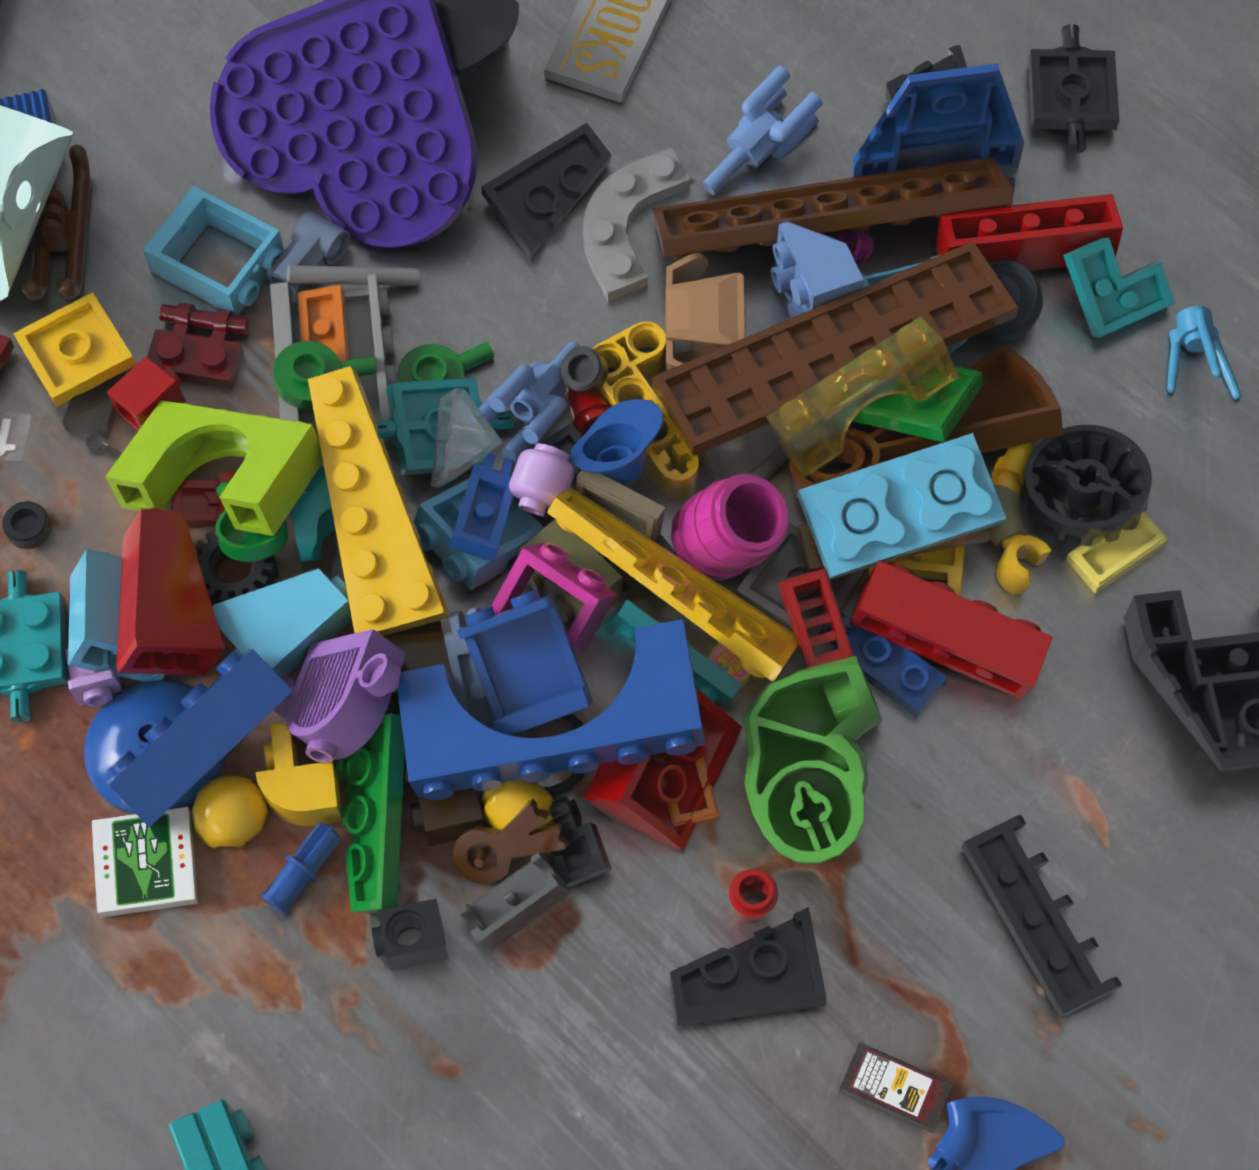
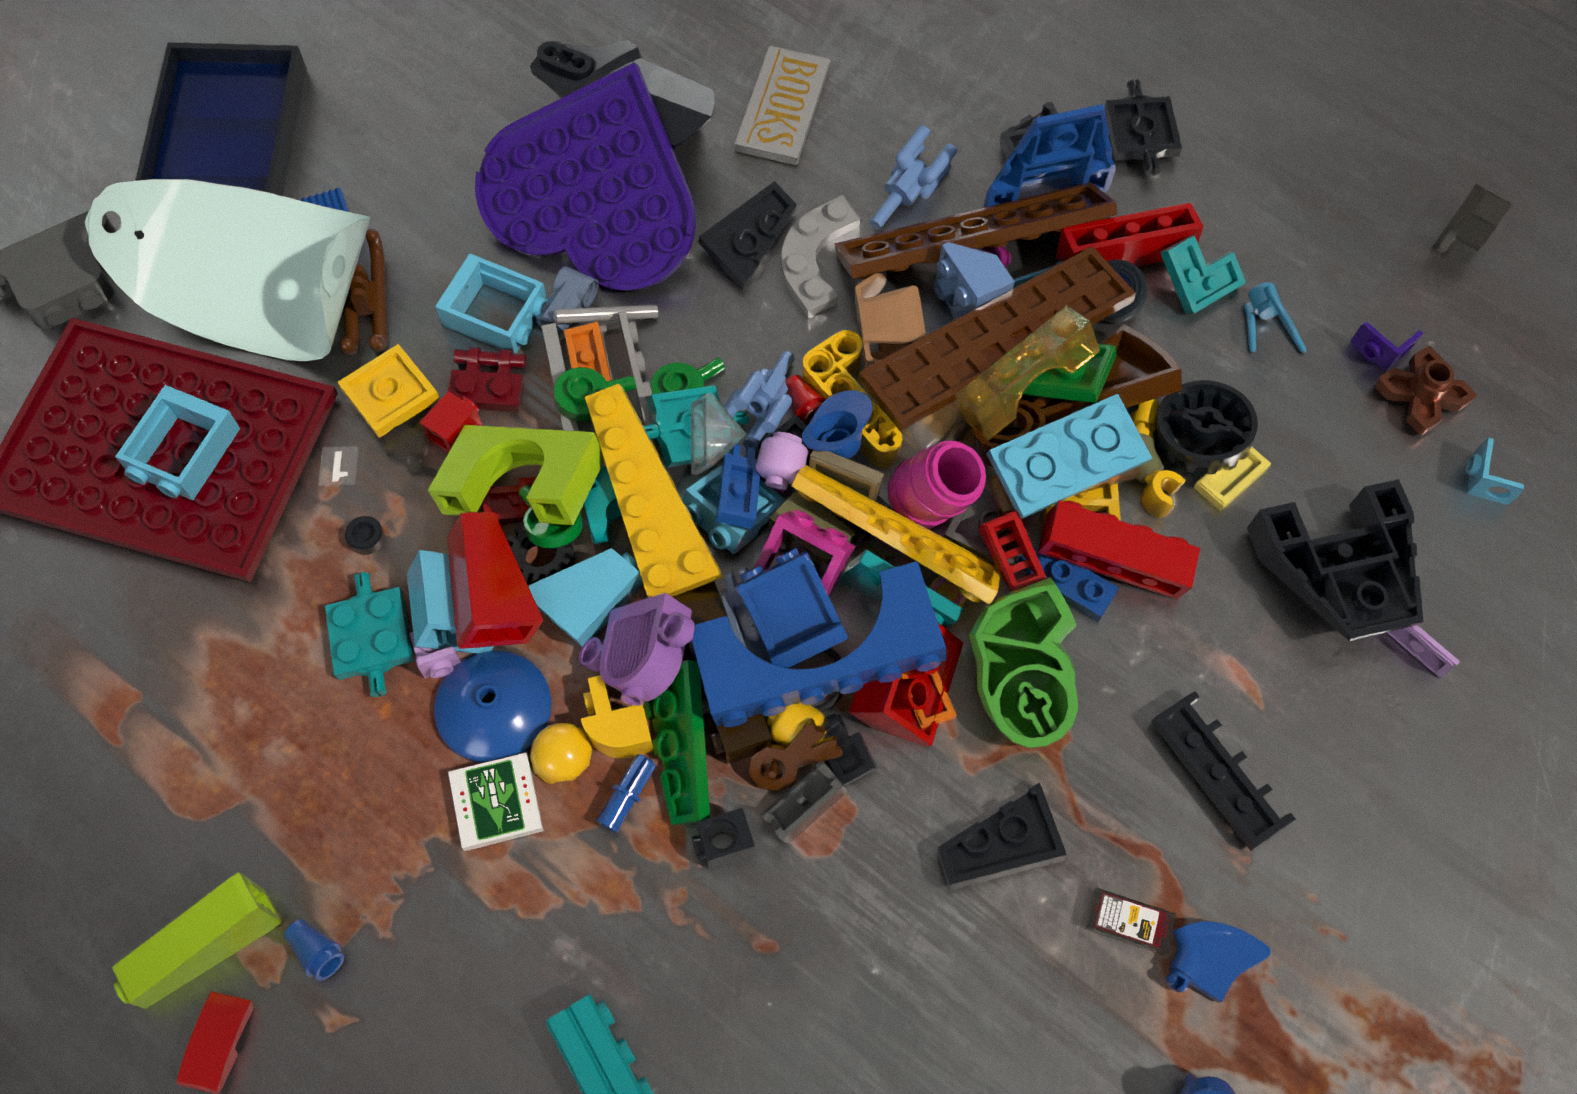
camera: 10 degrees left, 0 degrees up
blue brick [106,649,293,827] -> none
black tile [561,346,608,394] -> none
red cone [729,869,779,924] -> none

